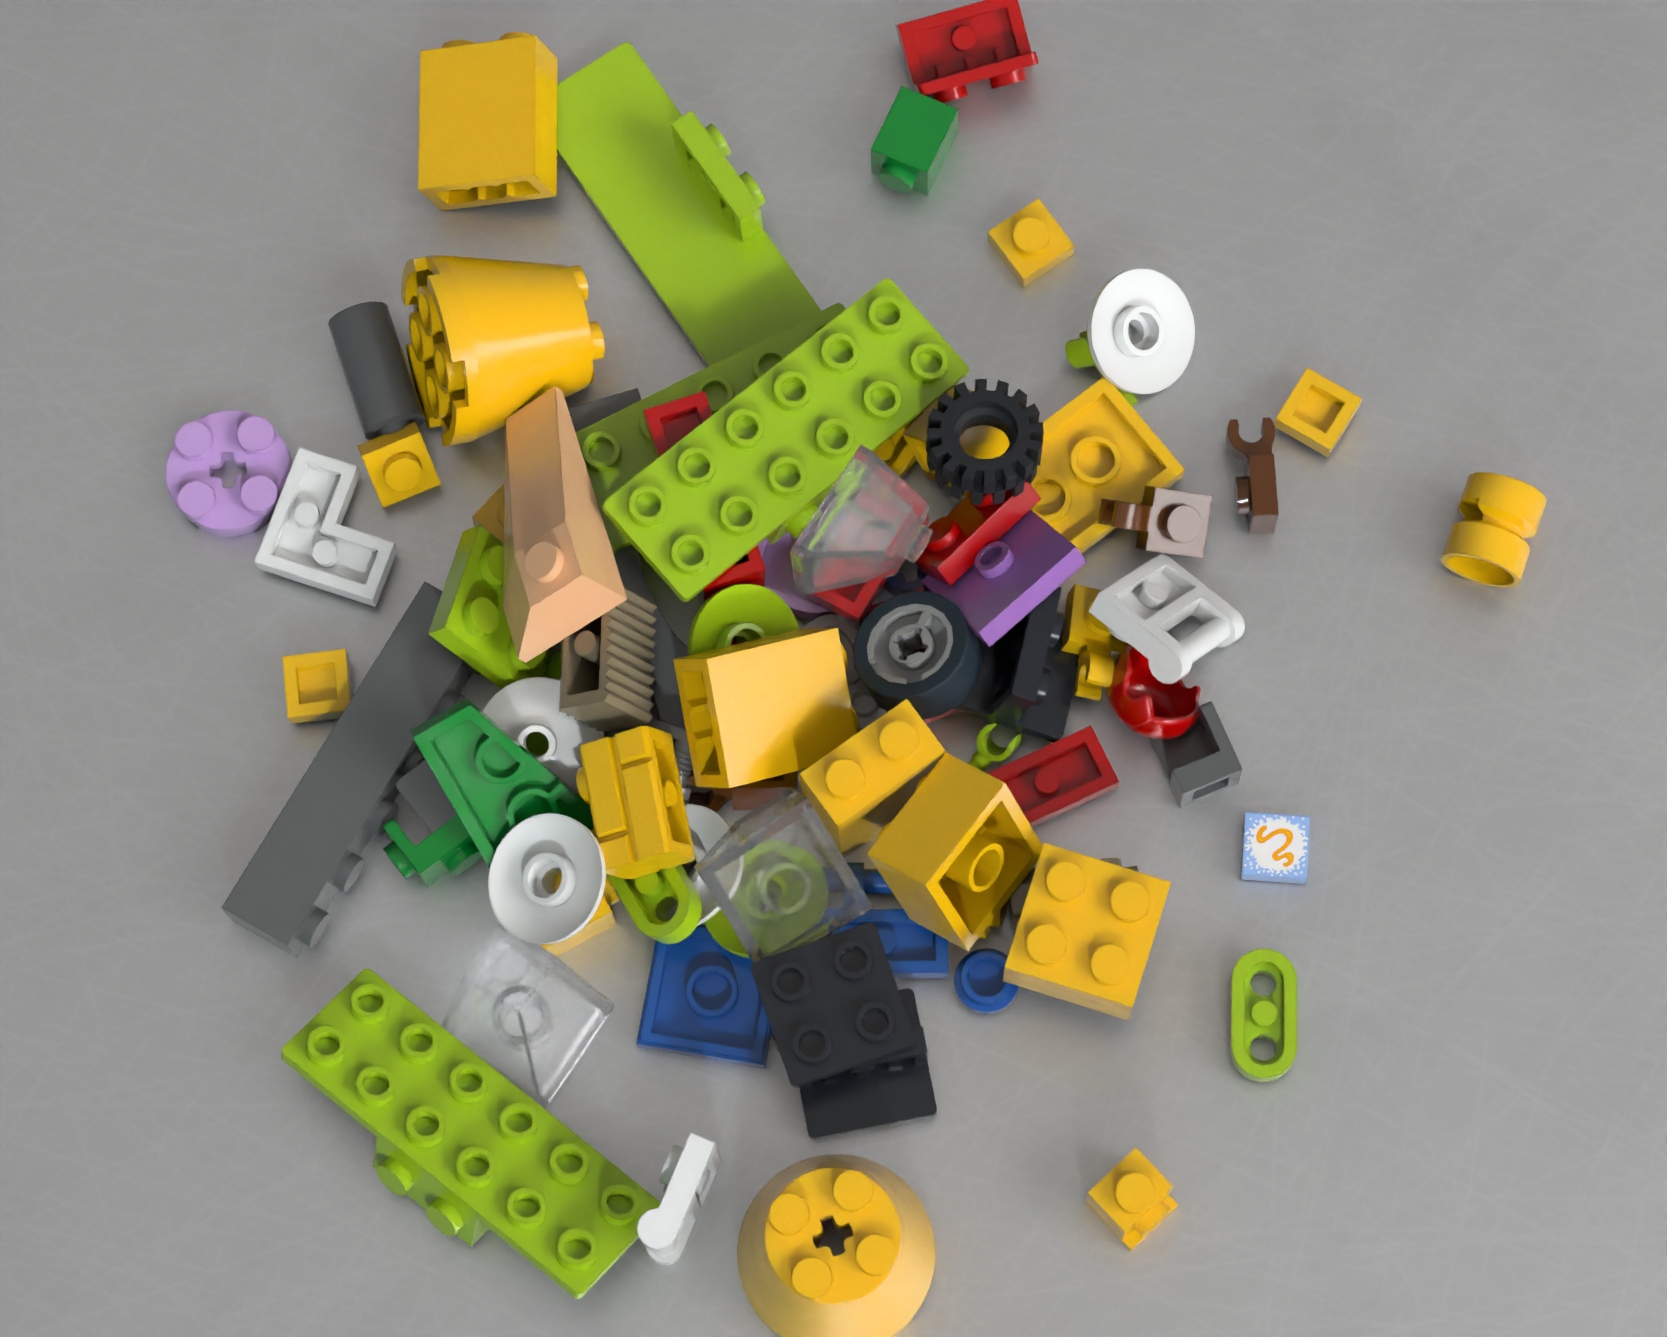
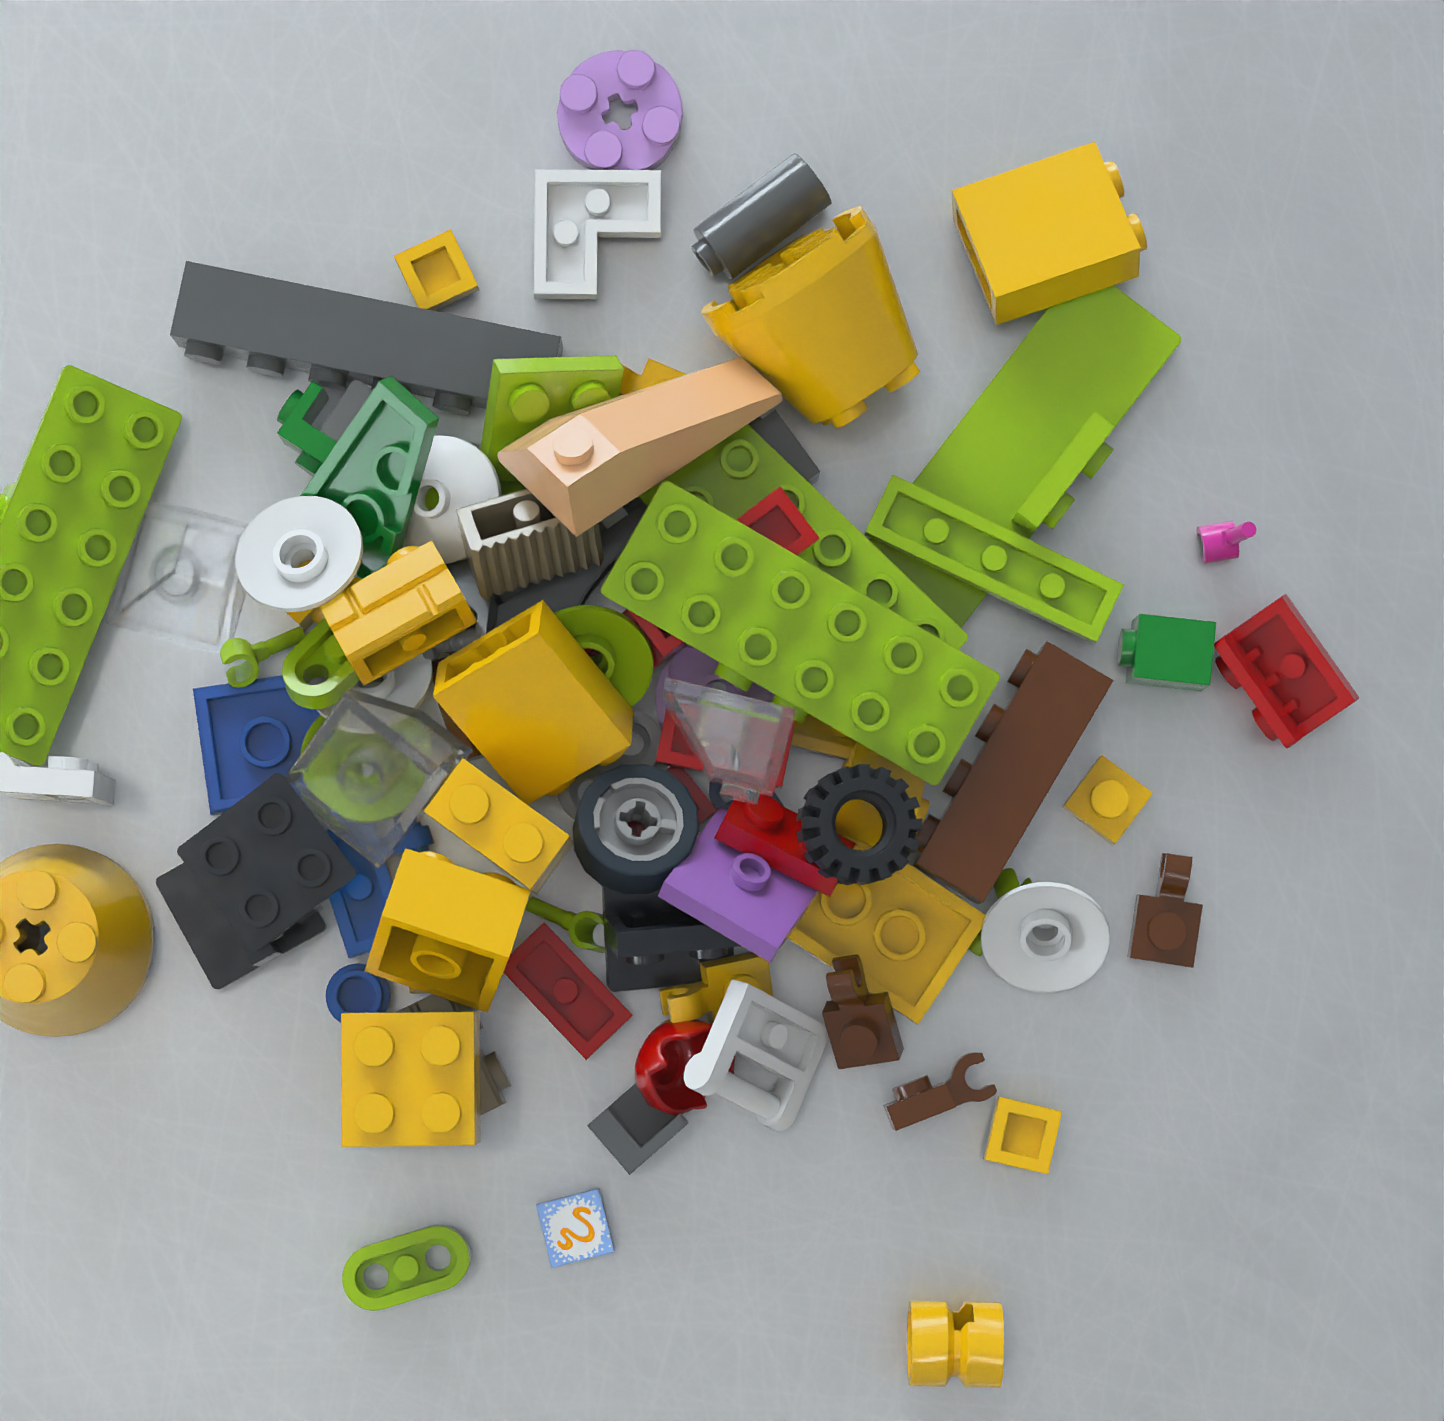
camera: 60 degrees right, 10 degrees up
yellow plate [357,422,441,508] -> none
yellow brick [1085,1148,1179,1252] -> none
none -> lime hand [220,626,305,688]
none -> lime plate [864,474,1124,644]
none -> reddish brown brick [912,641,1114,904]
none -> reddish brown plate [1127,853,1203,968]
none -> dark pink hand [1197,521,1256,564]

